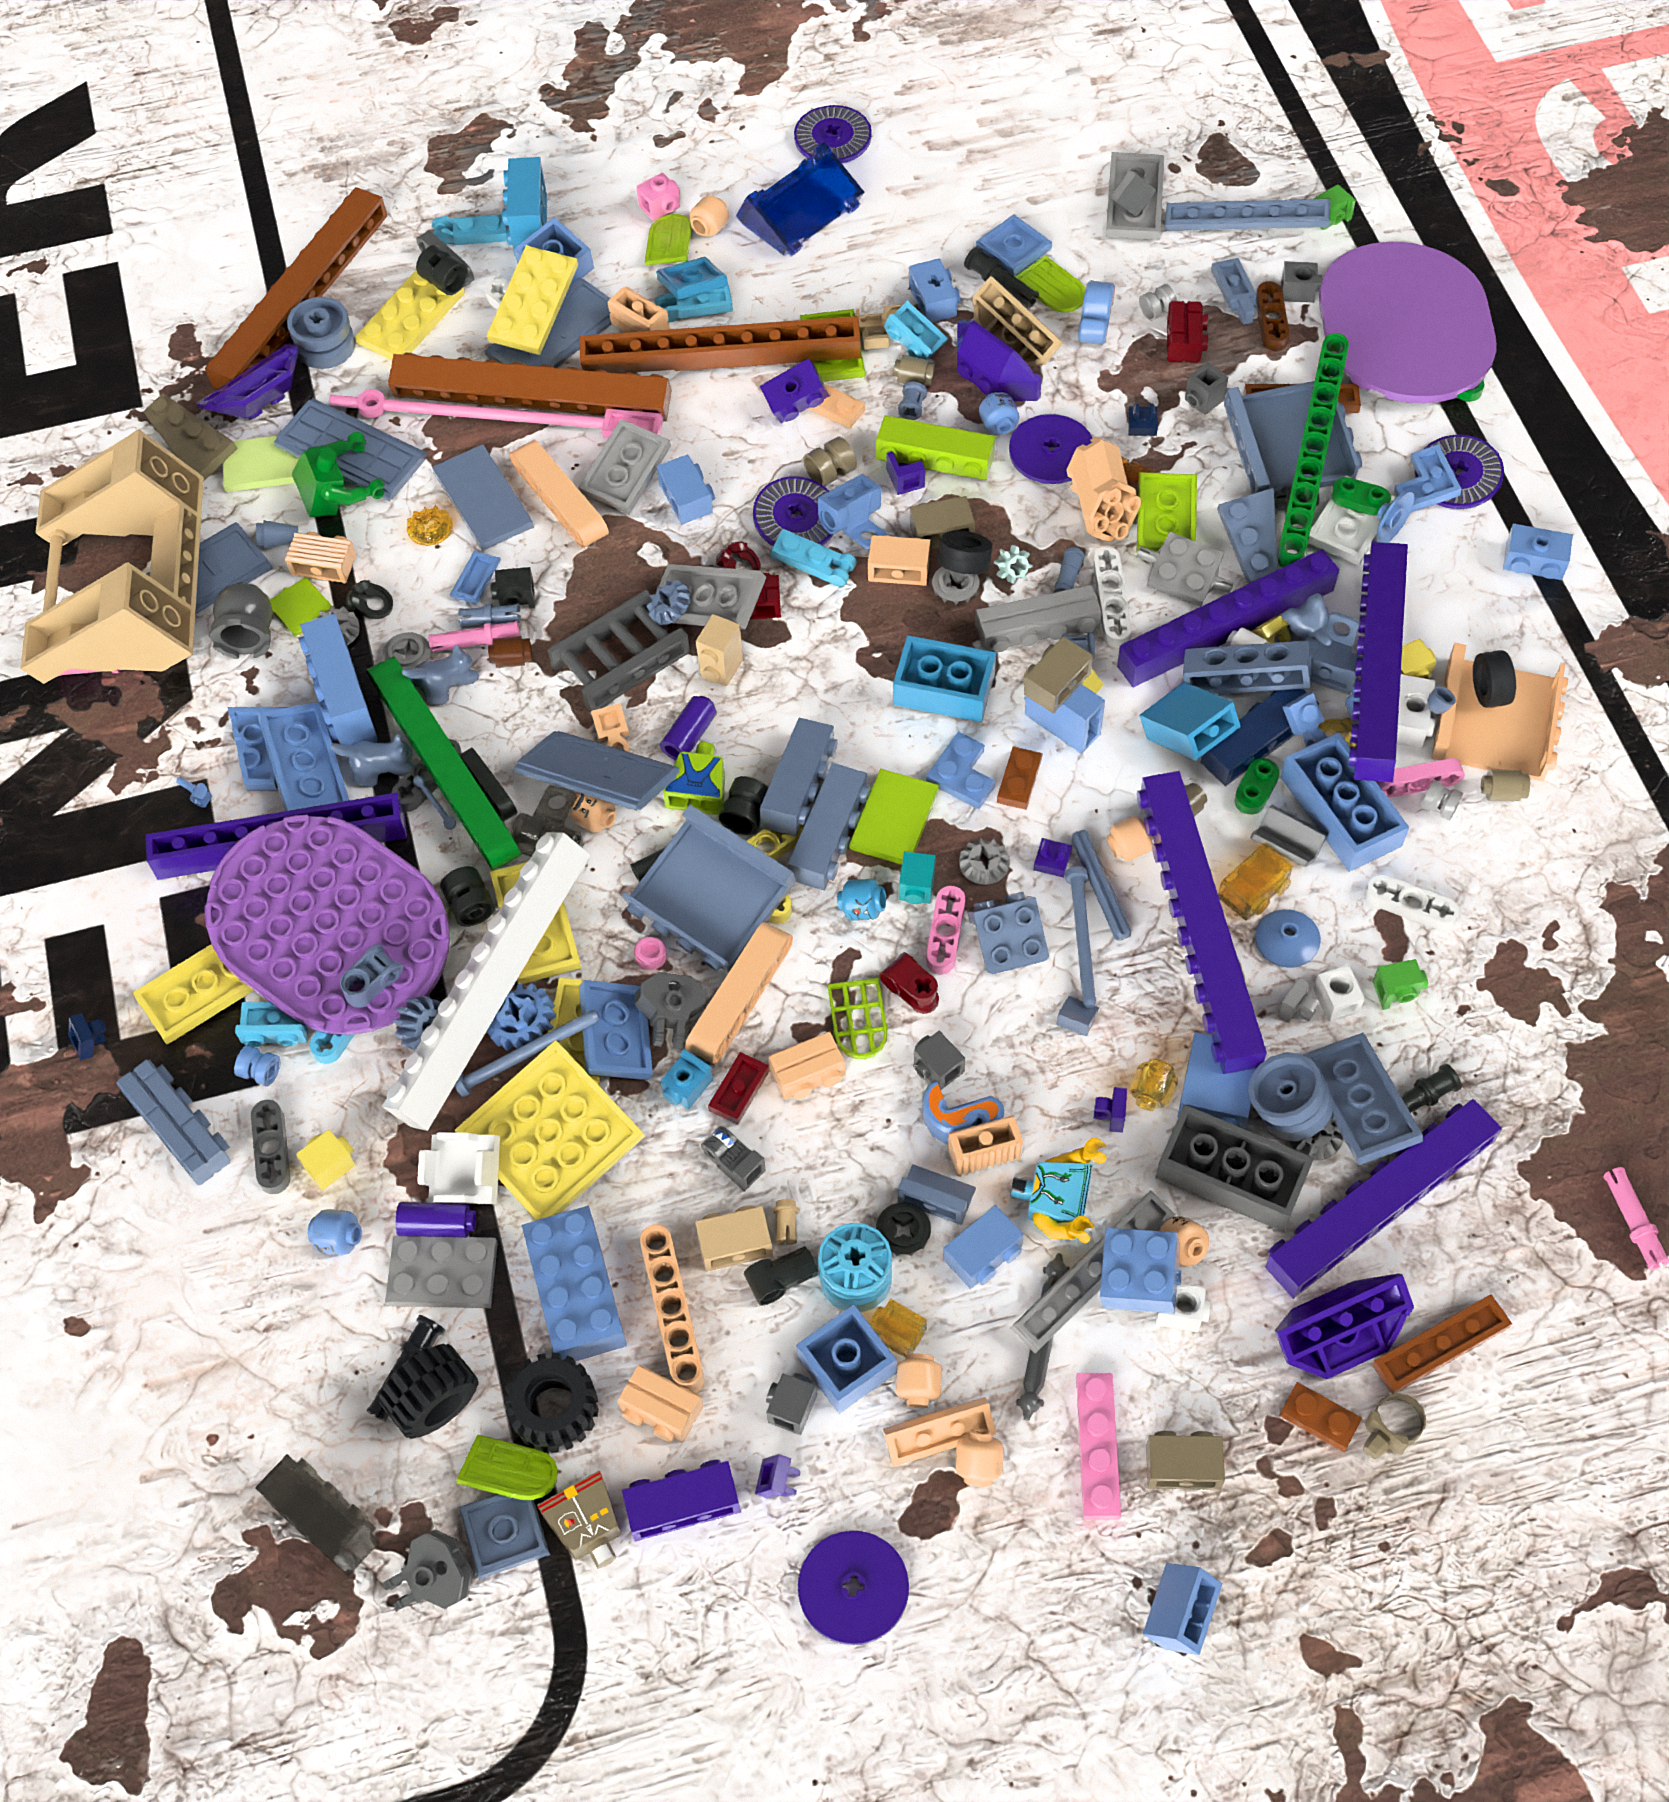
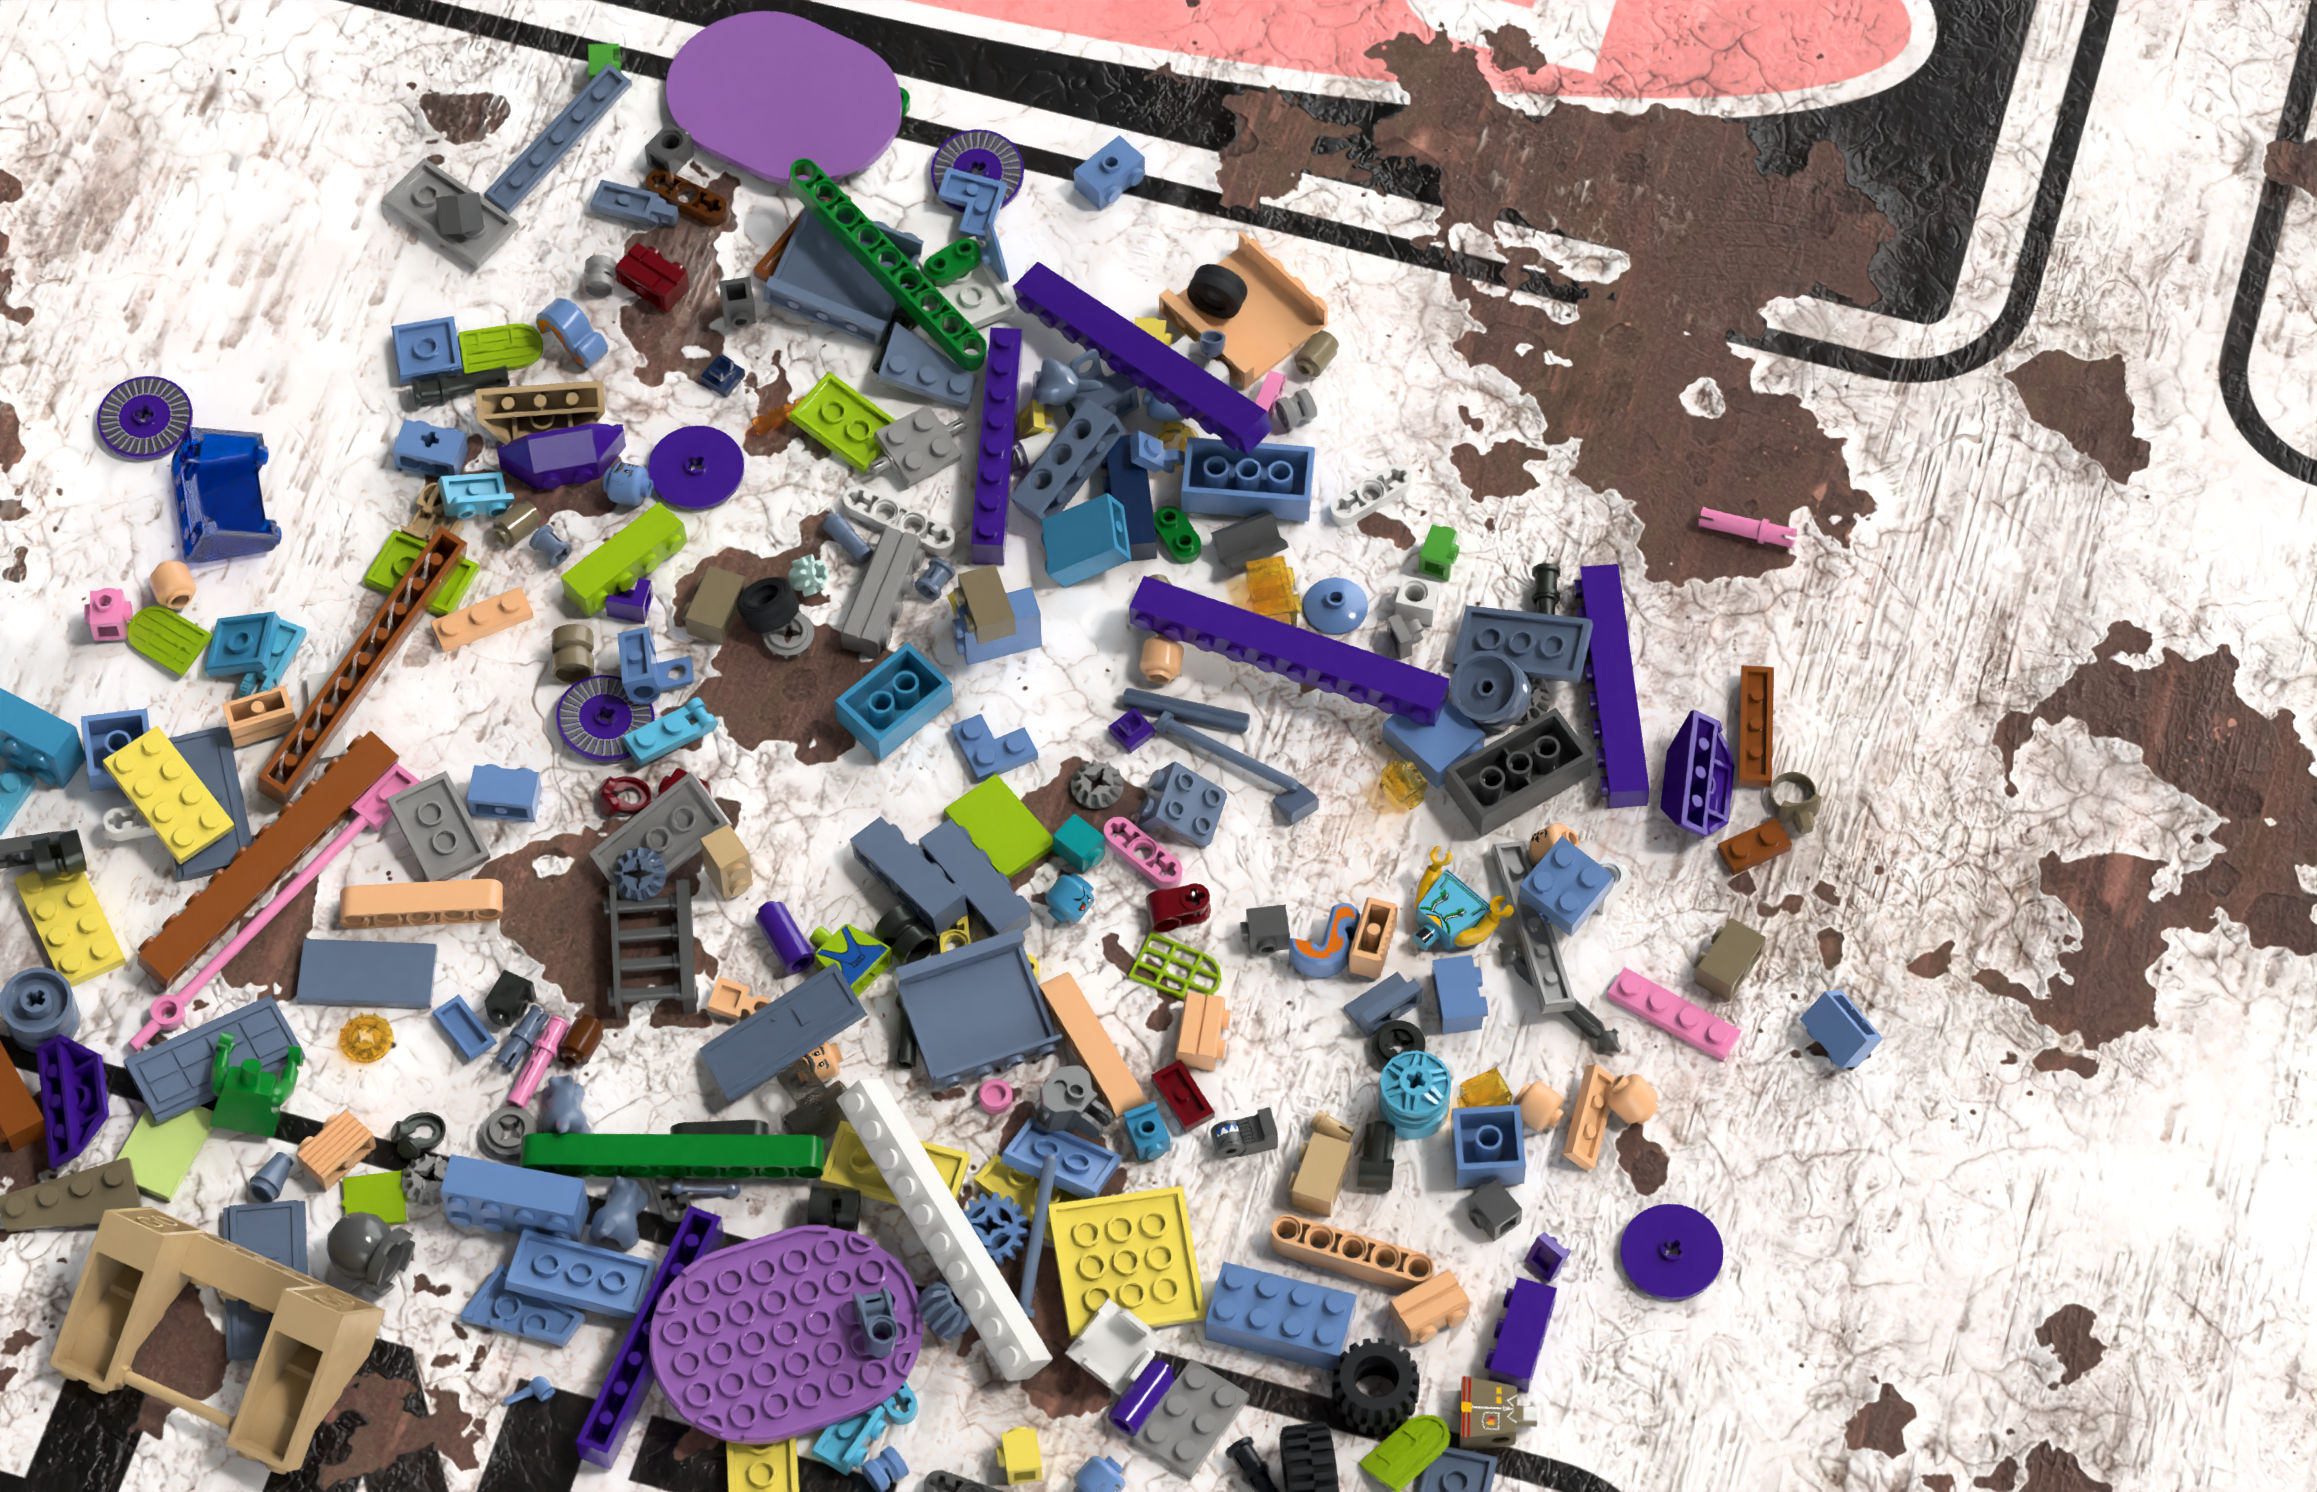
camera: 60 degrees left, 0 degrees up
dark purple brick [760,358,830,423] -> none
light nougat brick [868,535,930,586] -> none
dark orange plate [997,746,1043,810] -> none
light nougat brick [1067,437,1141,542] -> none
dark purple tile [1093,1087,1127,1133] -> none

